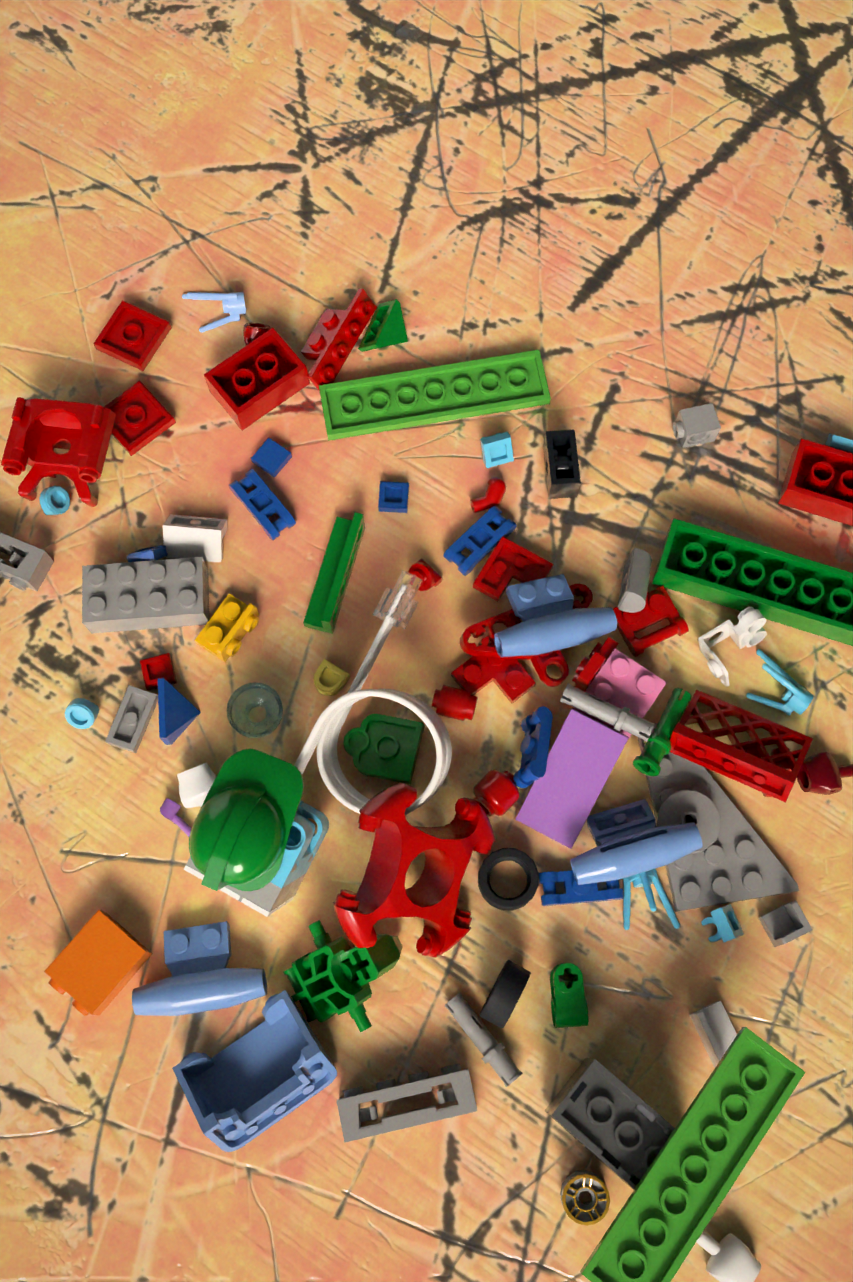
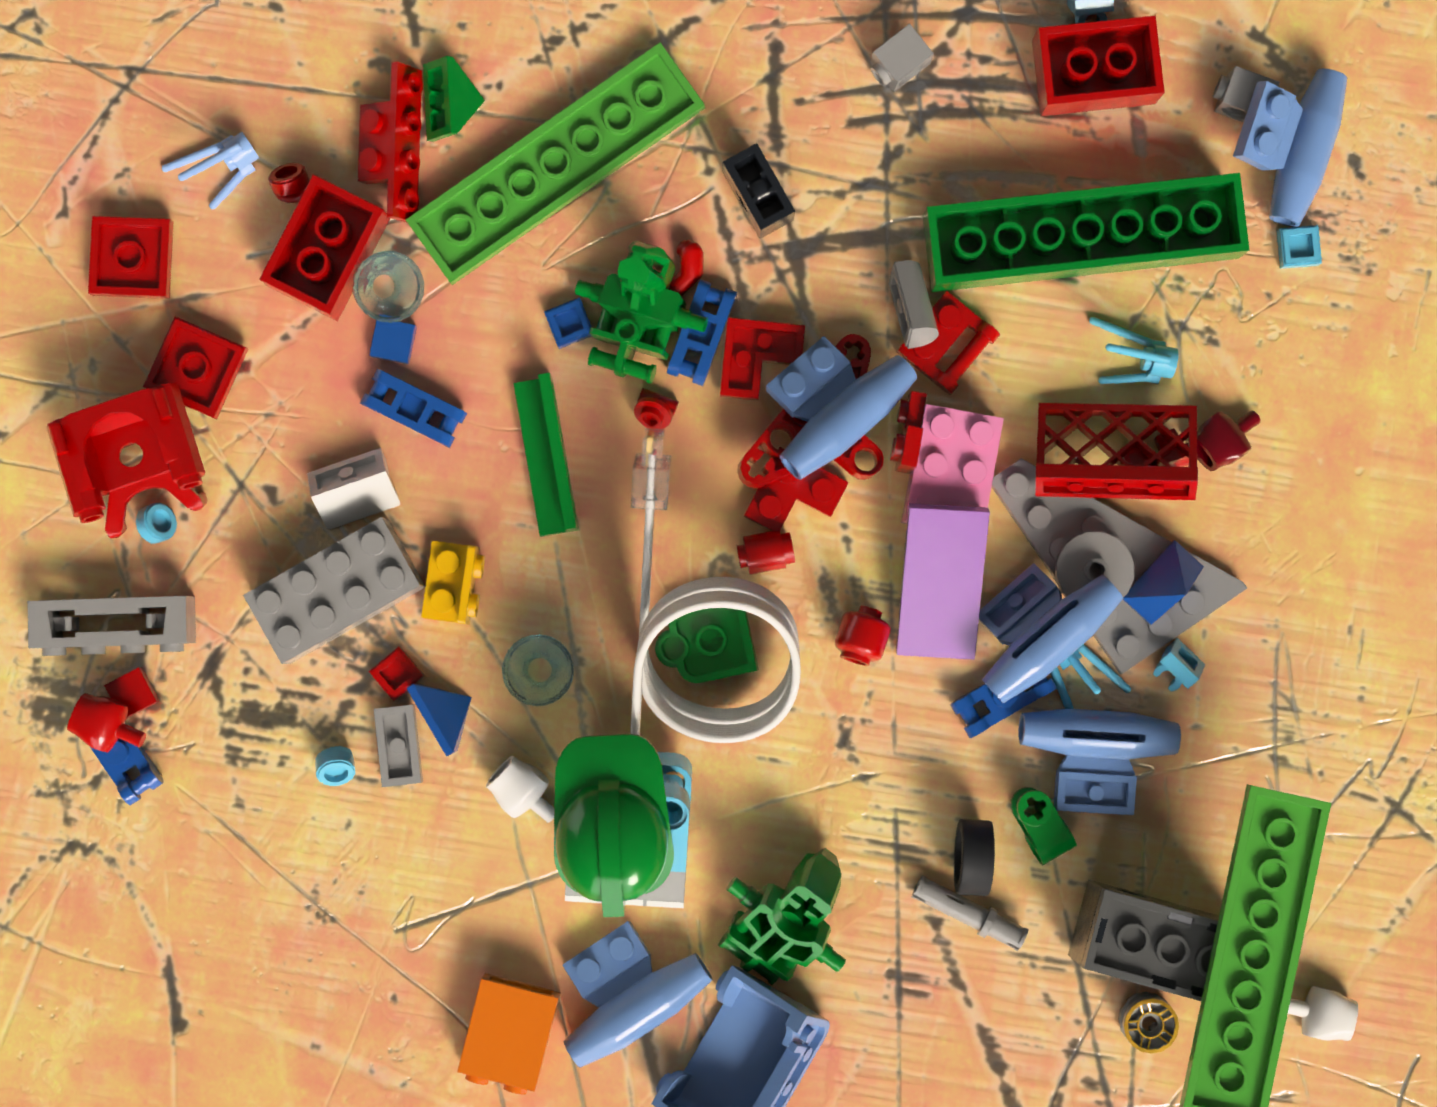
camera: 30 degrees left, 15 degrees up
blue tile [126,545,168,562] -> none
medium lavender hand [160,798,192,837] -> none
light yellow tile [314,659,350,696] -> none
red piece [333,783,495,958] -> none
light grey brick [337,1064,477,1143] -> none
black tyre [478,848,539,911] -> none
medium azure tile [480,431,514,468] -> none
blue plate [513,706,553,789] -> none
light grey pin [560,683,655,742] -> none
green pin [633,688,692,776] -> none
white panel [689,1001,737,1068] -> none
white piece [698,607,767,687] -> none
light grey panel [759,900,812,947] -> none
none -> clear light blue piece [352,251,424,323]
none -> green piece [575,241,708,384]
none -> medium blue plate [1018,708,1181,815]
none -> blue slope [1123,540,1204,625]

